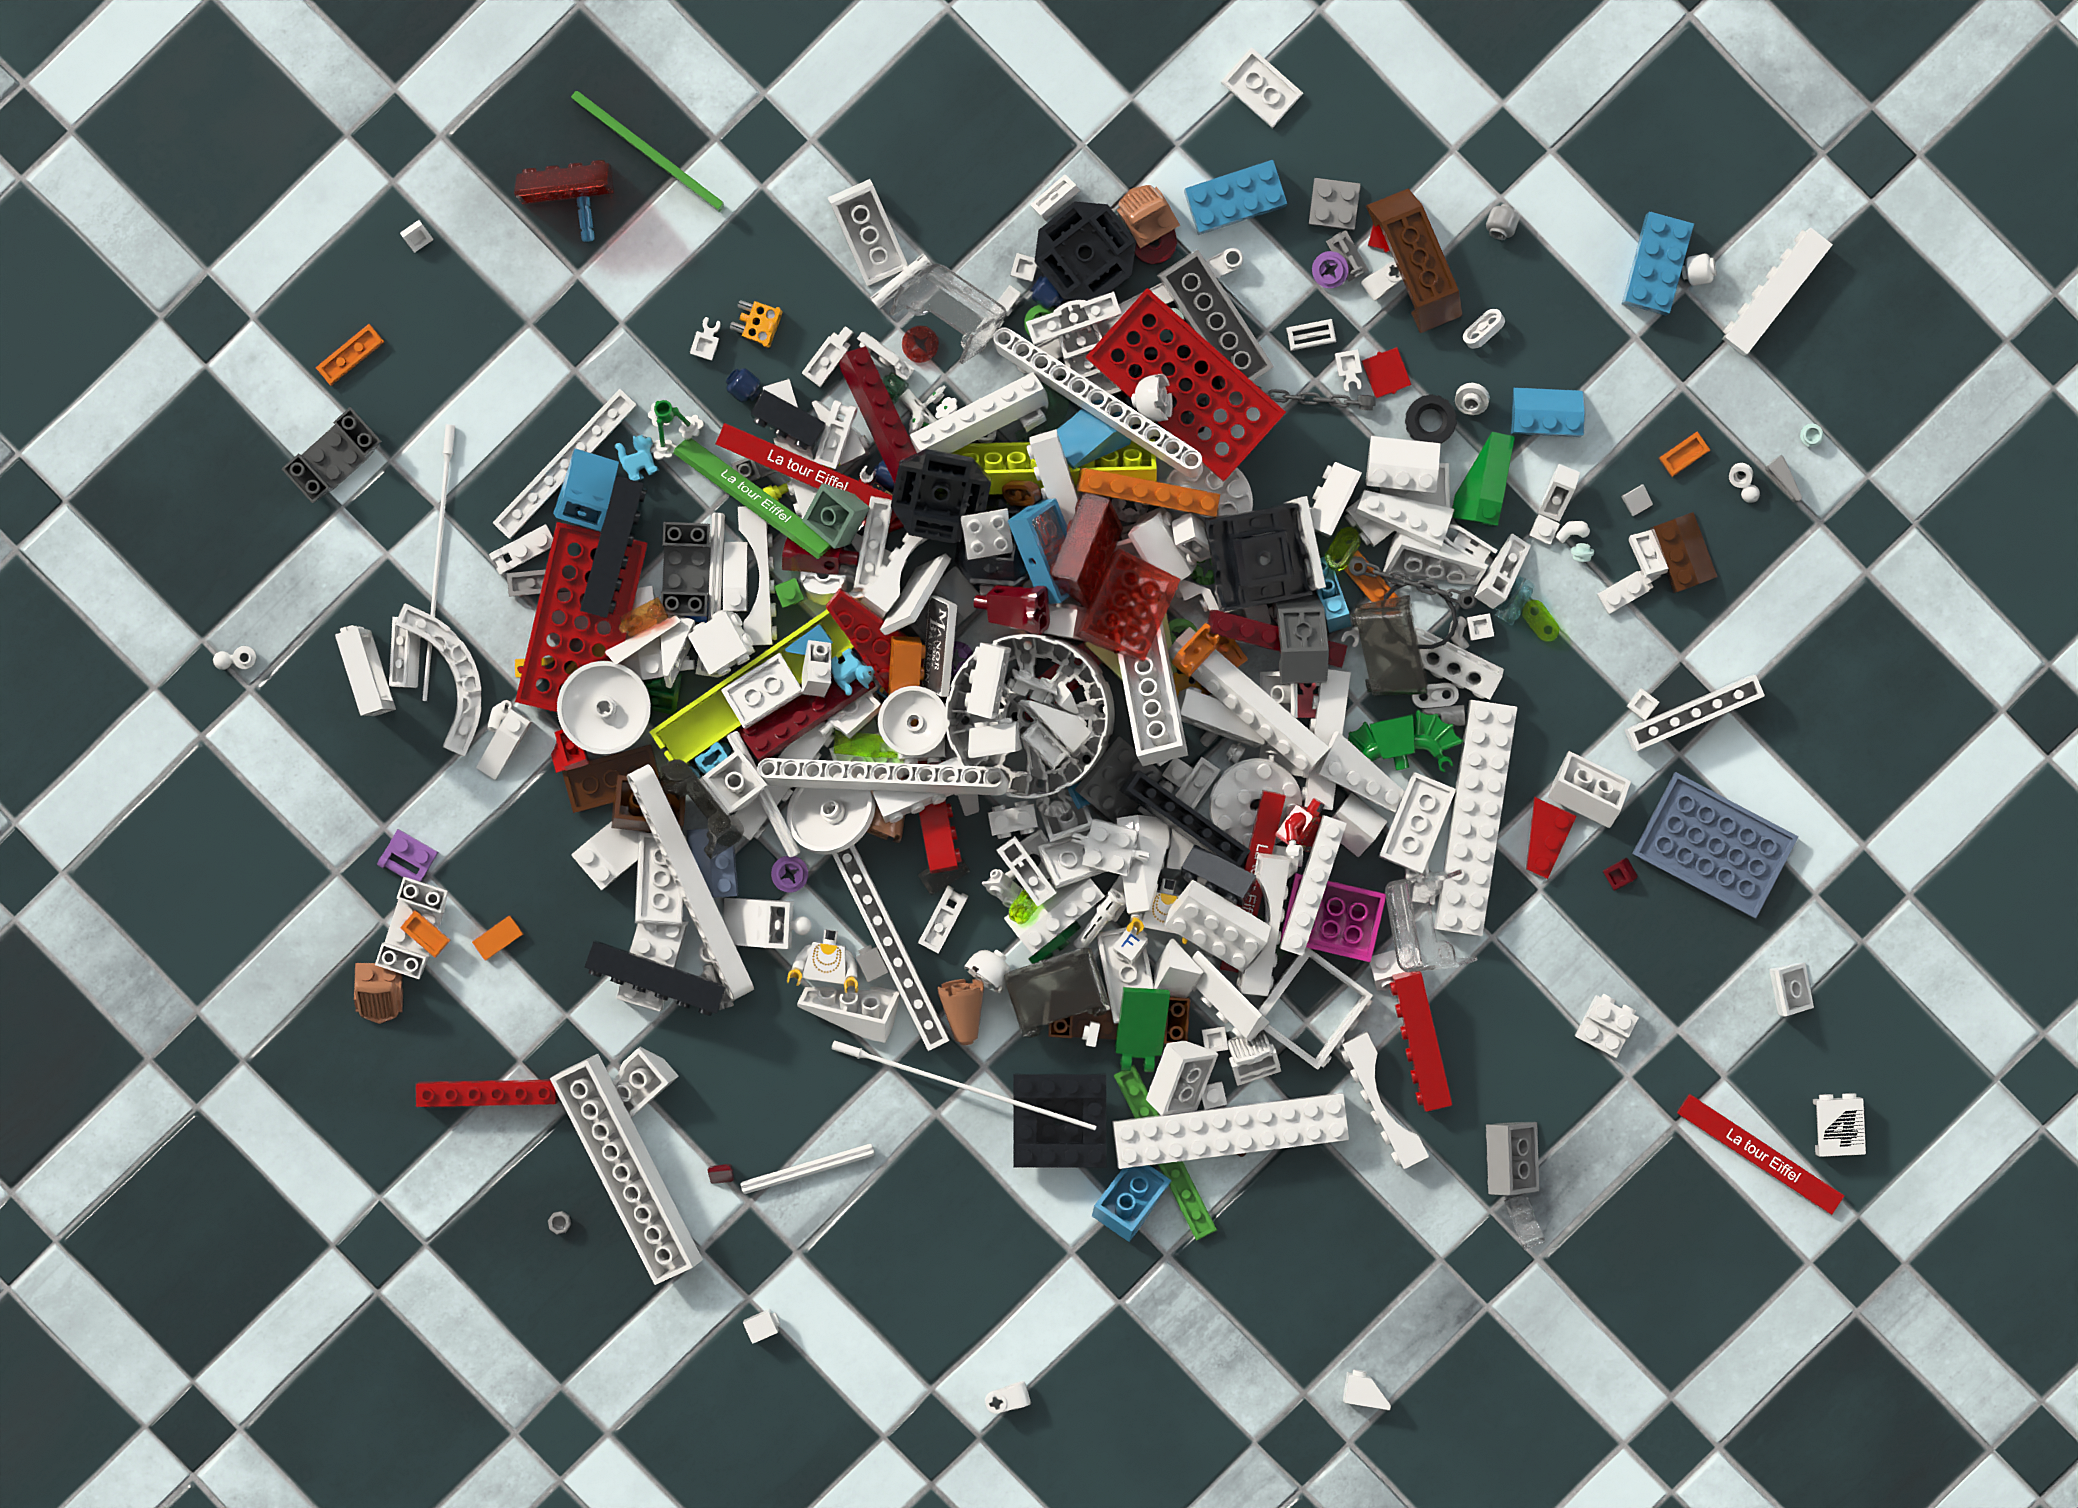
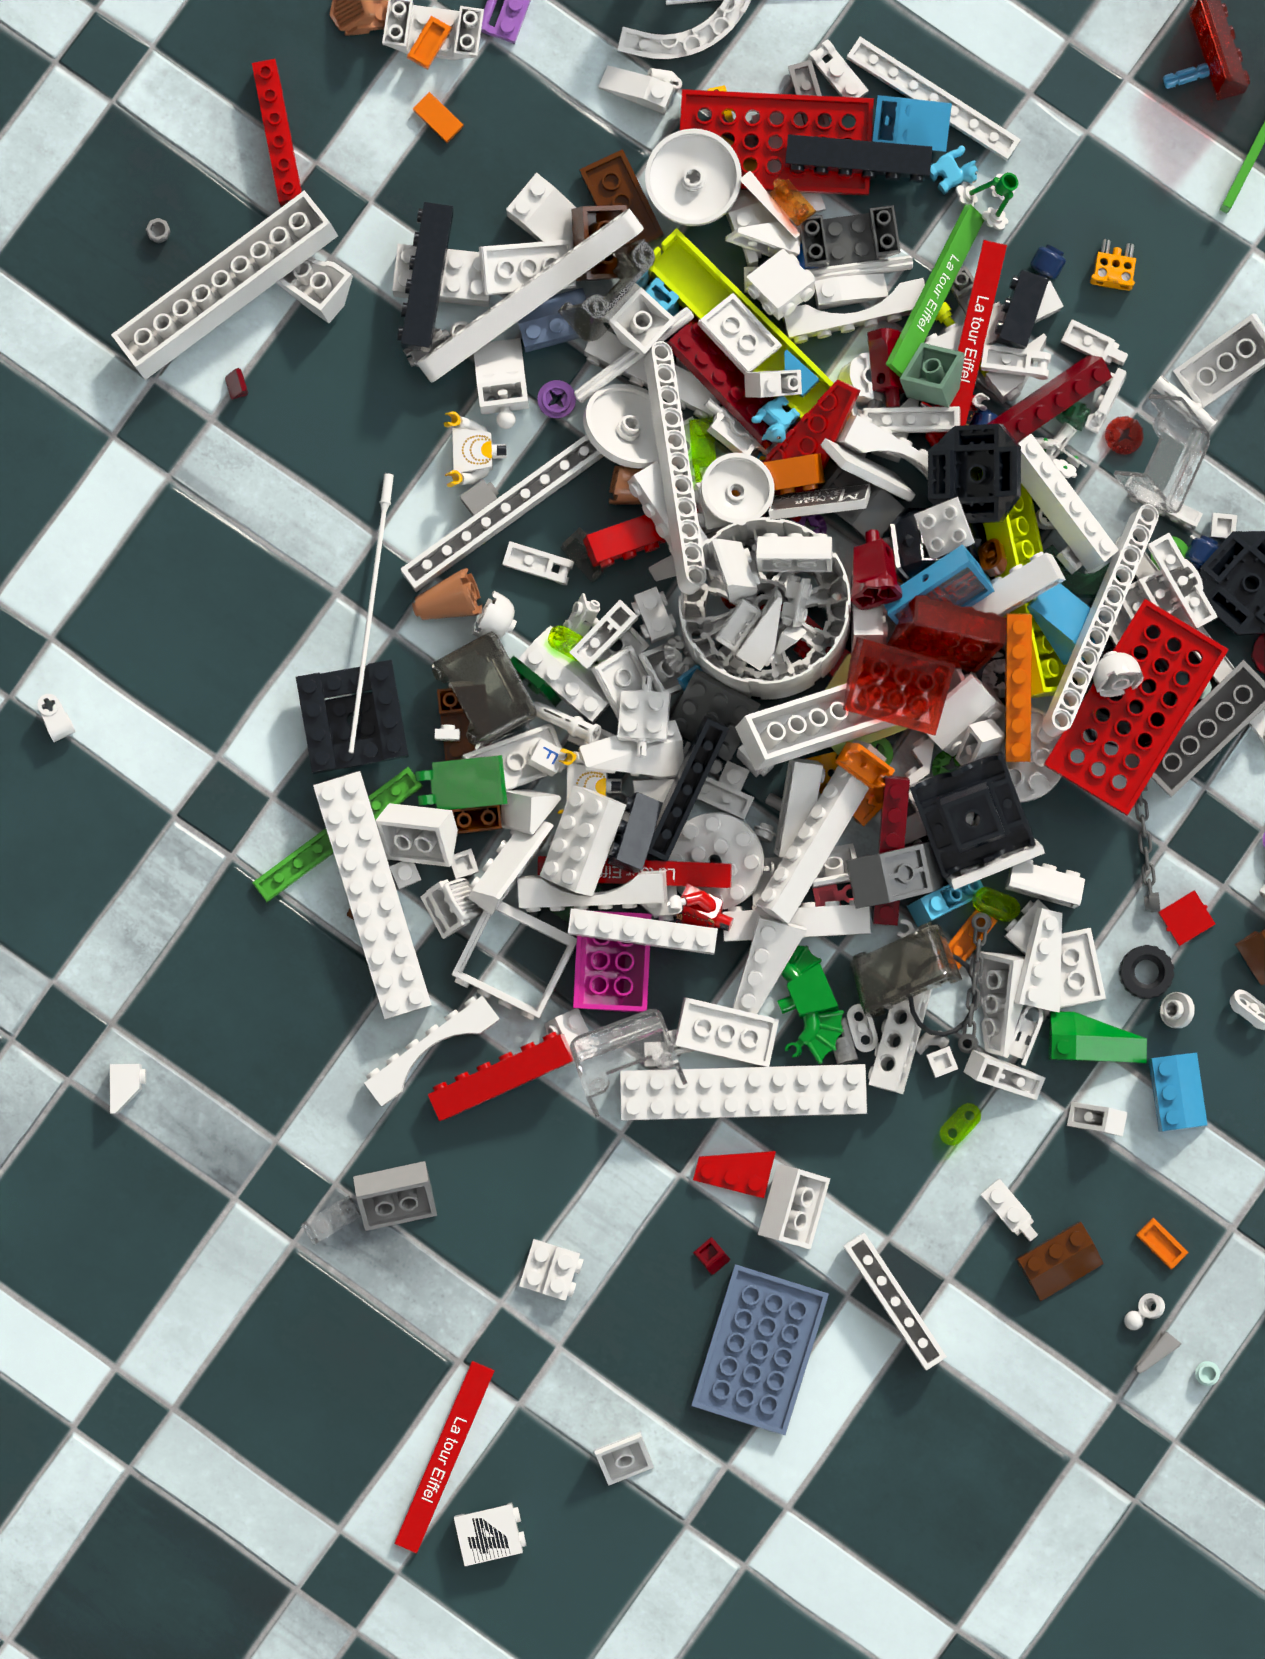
camera: 75 degrees right, 5 degrees down
red slope [551,729,589,773] -> none
dark green wing [643,674,682,715] -> none
white plate [690,317,721,361] -> none
white axle [741,1144,875,1194] -> none
white brick [743,1309,781,1344] -> none
bright green brick [774,578,805,609] -> none
white wedge [797,987,900,1043] -> none
dark azure slope [1092,1165,1171,1242] -> none
white tile [1286,319,1336,351] -> none
white slope [1331,792,1387,857] -> none
white plate [1335,349,1362,392] -> none
white slope [1366,436,1440,493] -> none
clear light blue hinge [1495,575,1535,625] -> none
white plate [1529,515,1560,545] -> none
white arm [1554,521,1590,544] -> none
light aqua plate [1571,543,1594,562] -> none
white slope [1621,484,1653,516] -> none
white tile [1626,688,1660,721] -> none
white plate [1629,530,1669,579] -> none

